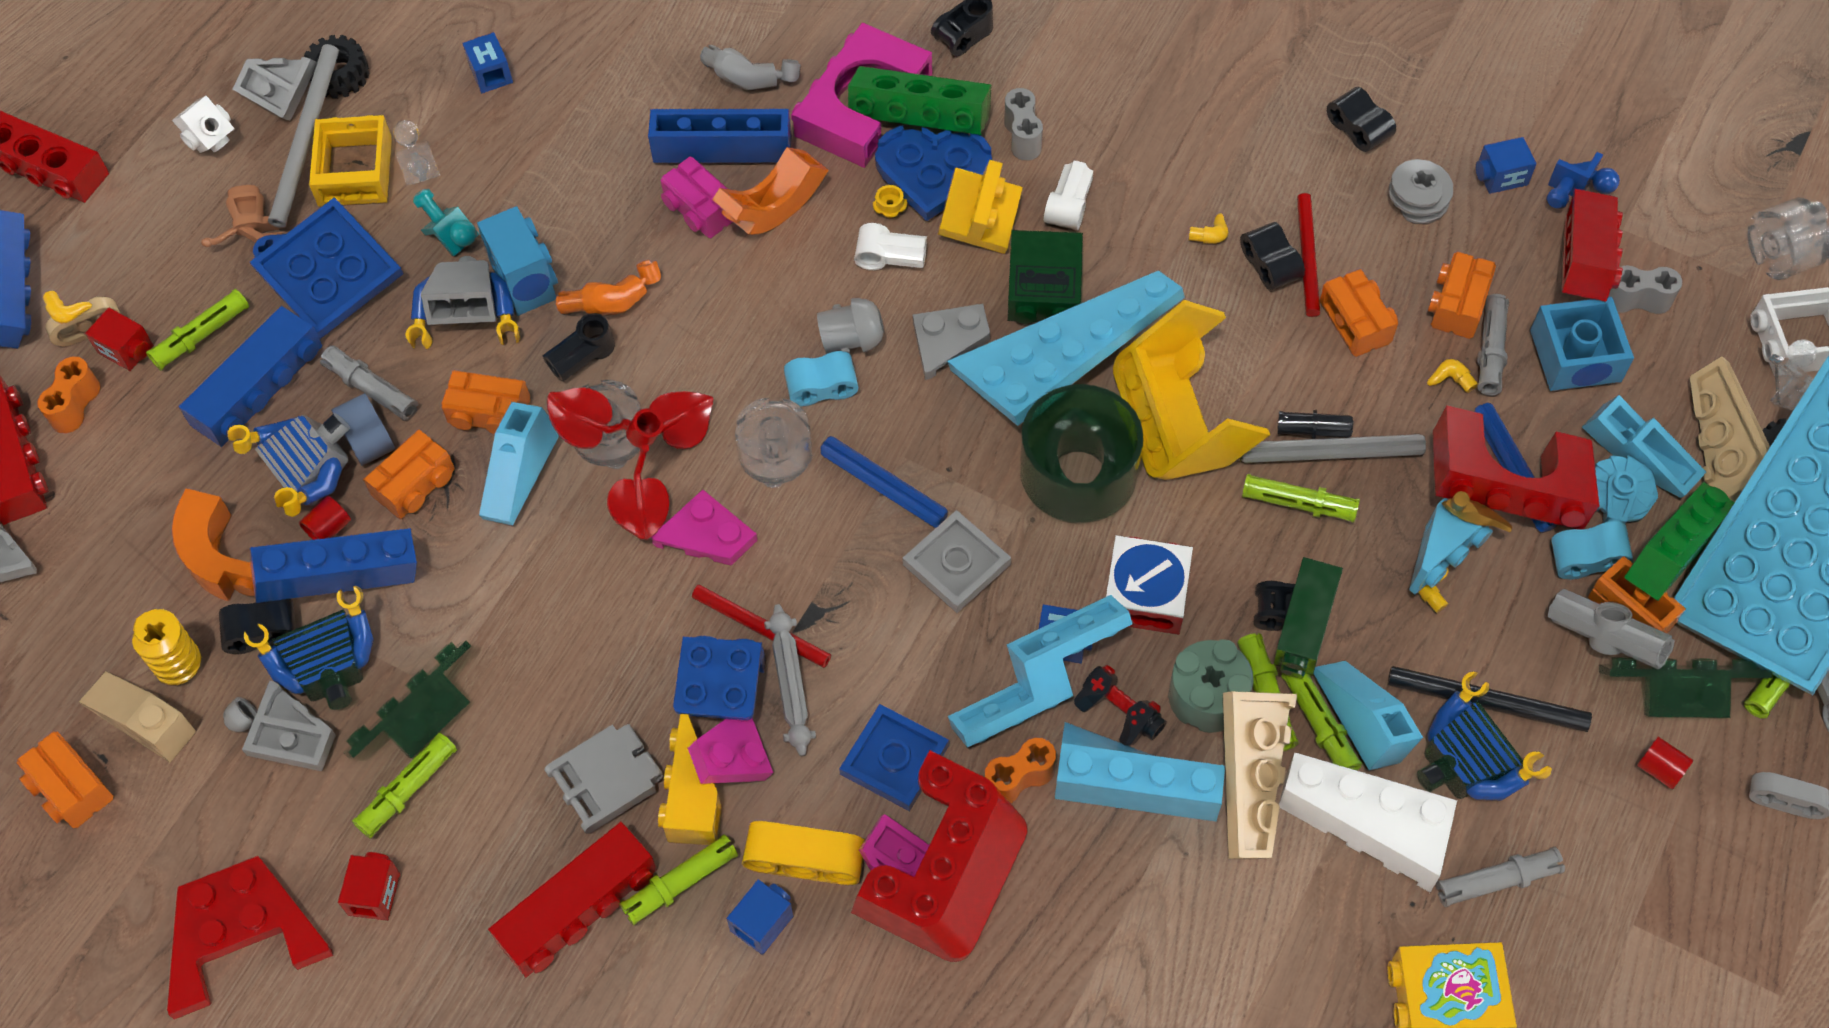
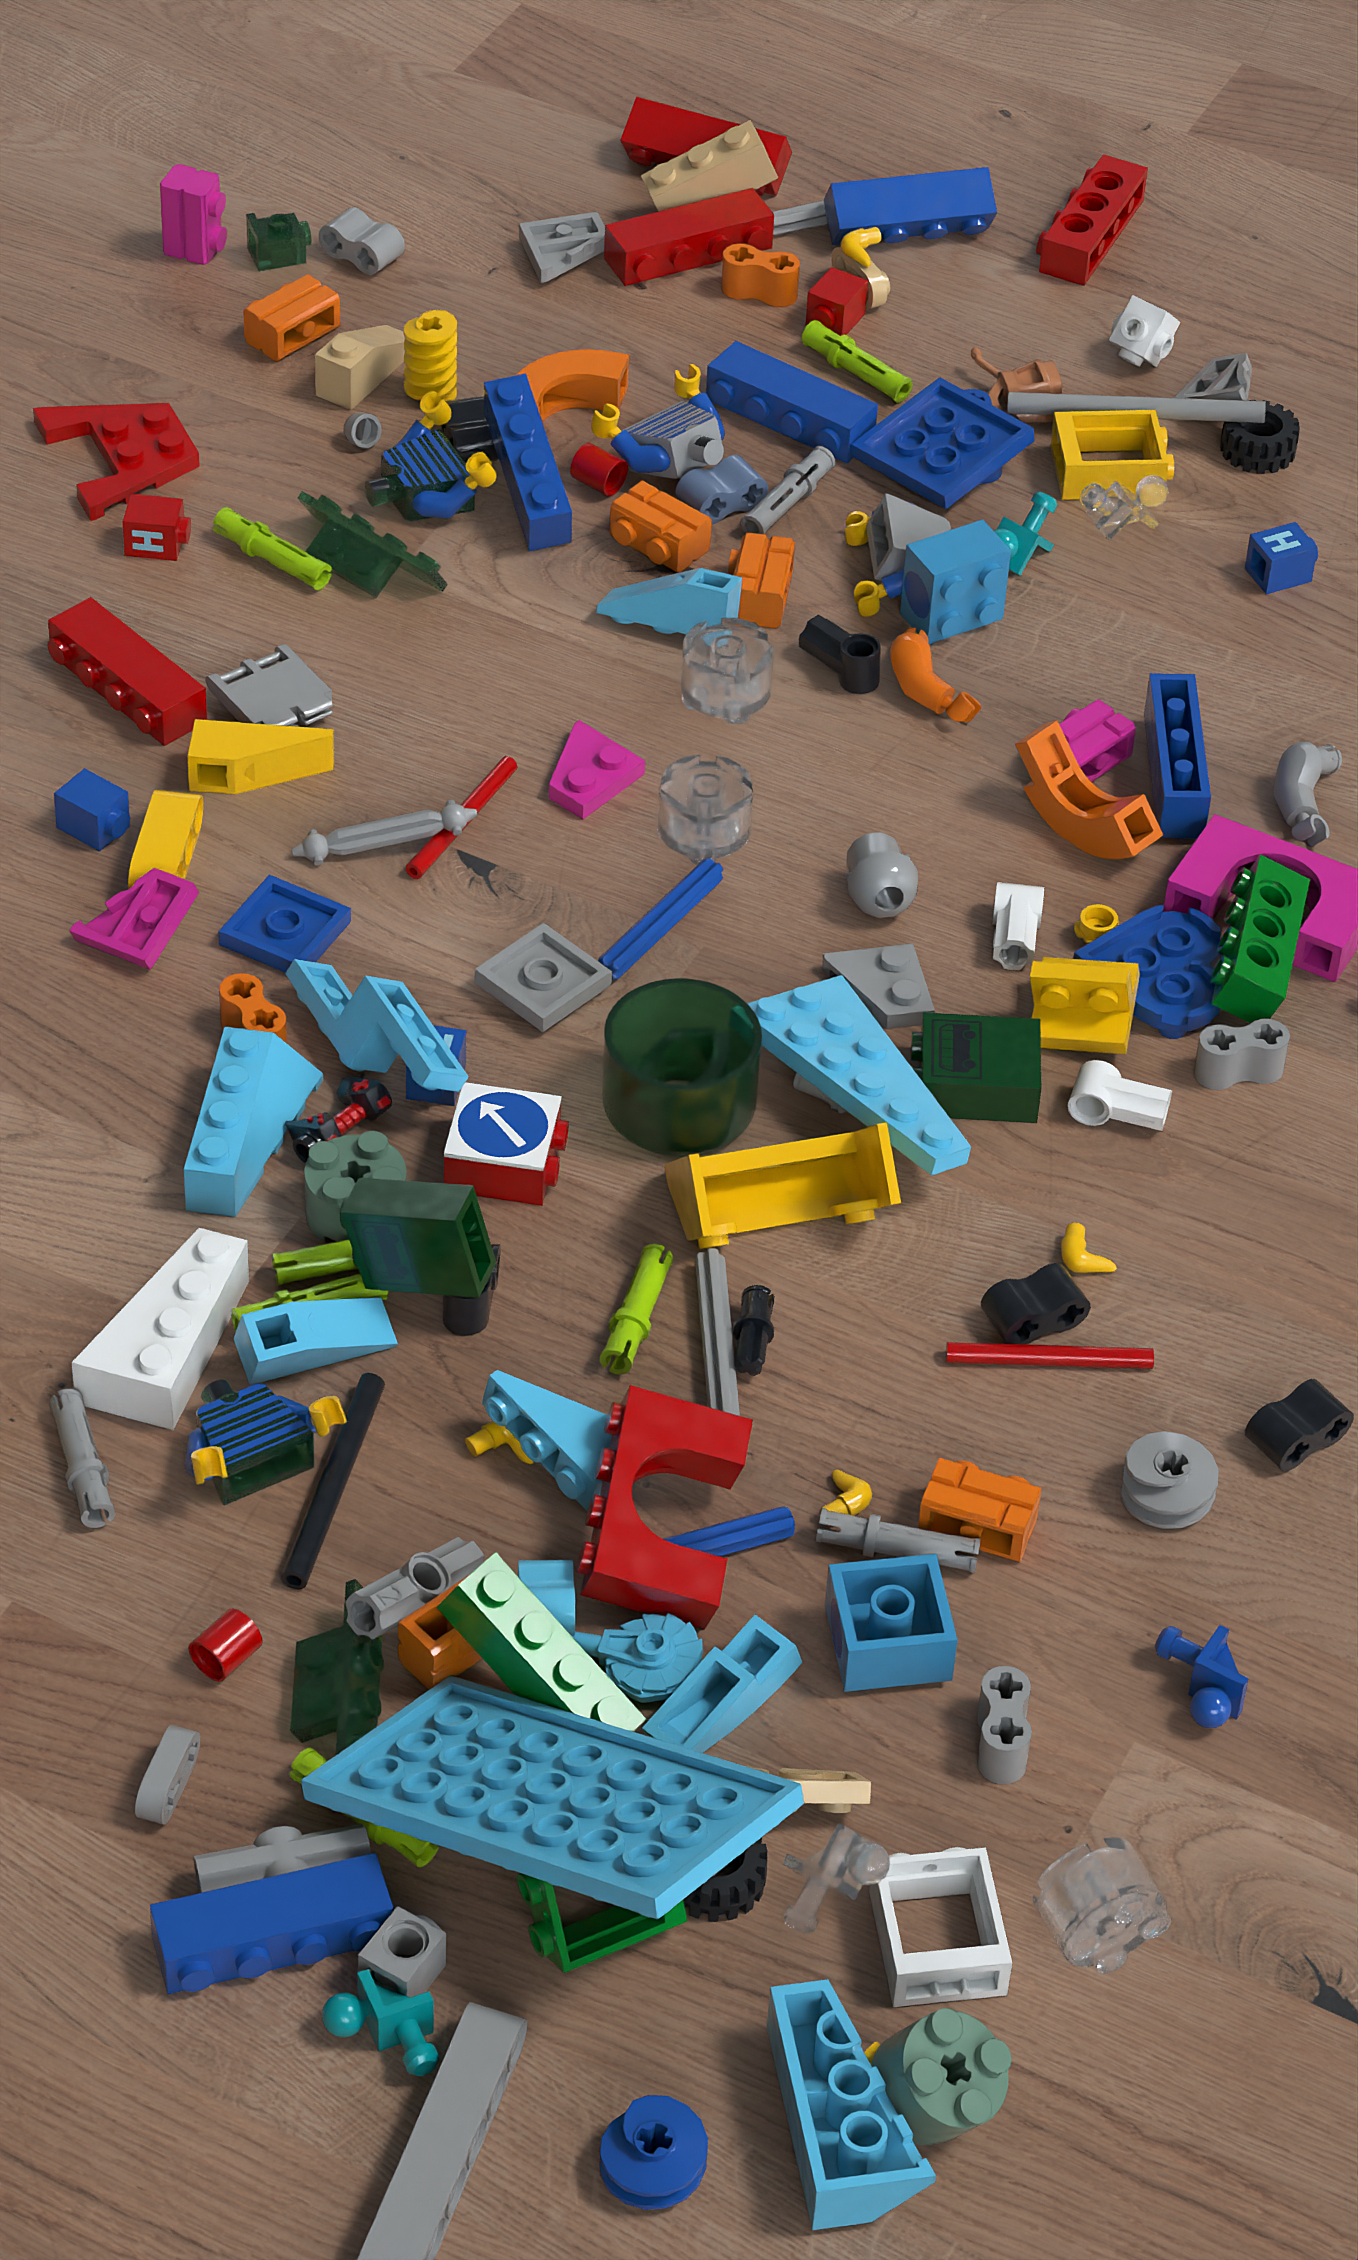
camera: 85 degrees right, 15 degrees down
light grey wing [242,680,336,771] -> none
red plant [547,387,714,540] -> none
lime pin [619,834,738,926] -> none
blue bracket [673,636,766,720] -> none
dark pink wing [688,718,774,784] -> none
medium azure axle [784,351,859,406] -> none
red windscreen [851,750,1027,962] -> none
tan wing [1223,691,1297,859] -> none
orange brick [1319,269,1398,357] -> none
pearl gold bar [1442,491,1512,532] -> none
blue brick [1475,137,1537,194] -> none
red brick [1562,189,1623,302] -> none

